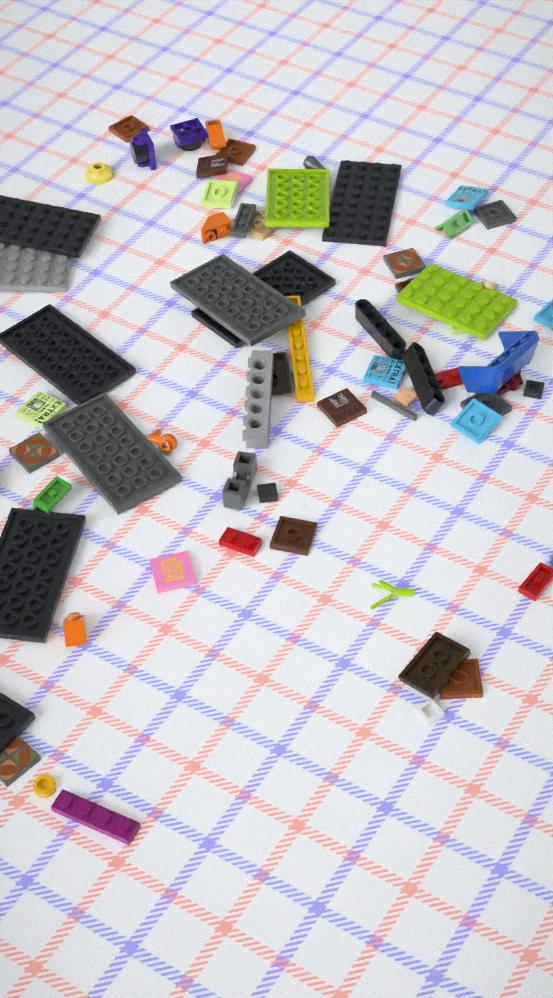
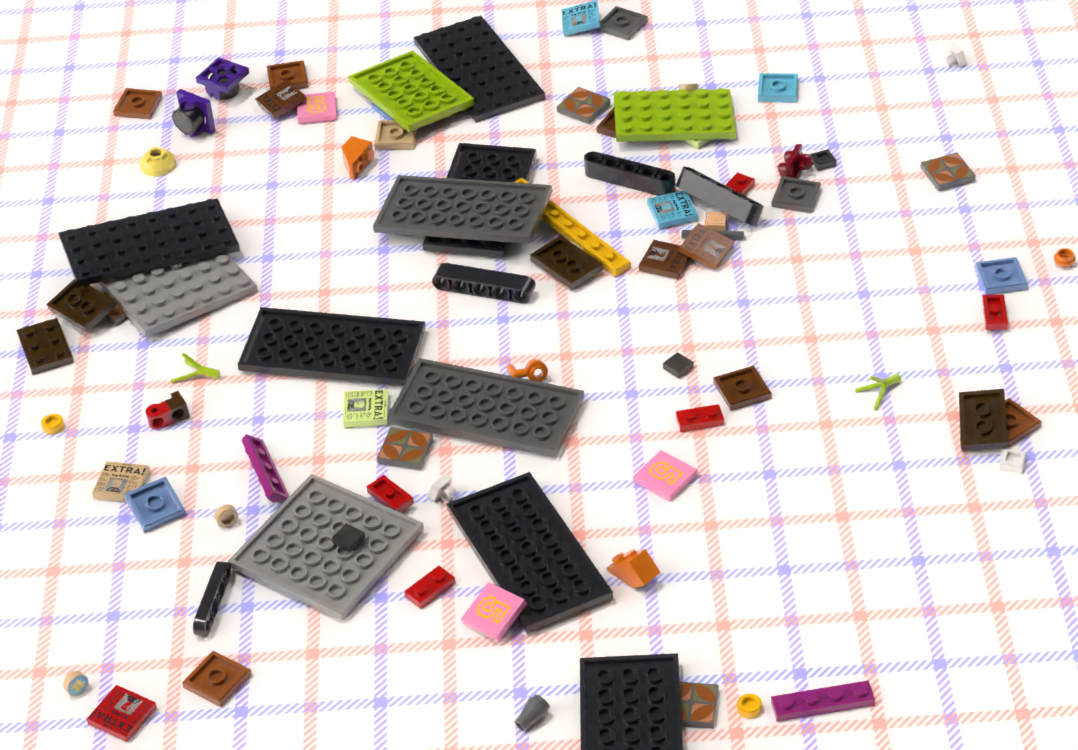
camera: 35 degrees left, 5 degrees down
bright green panel [33,475,72,514] -> none
yellowish green tile [201,179,239,209] -> none
orange slope [205,119,226,150] -> none
dark grey arch [222,451,257,510] -> none
dark grey tile [230,203,257,238] -> none
light grey brick [242,350,274,449] -> none
dark grey cone [303,155,326,169] -> none
bright green panel [434,208,474,238] -> none
medium azure tile [450,398,503,445] -> none
blue windscreen [457,331,540,394] -> none
none -> white tile [427,472,456,503]
none -> black beam [432,263,536,304]
none -> dark orange tile [679,223,735,270]

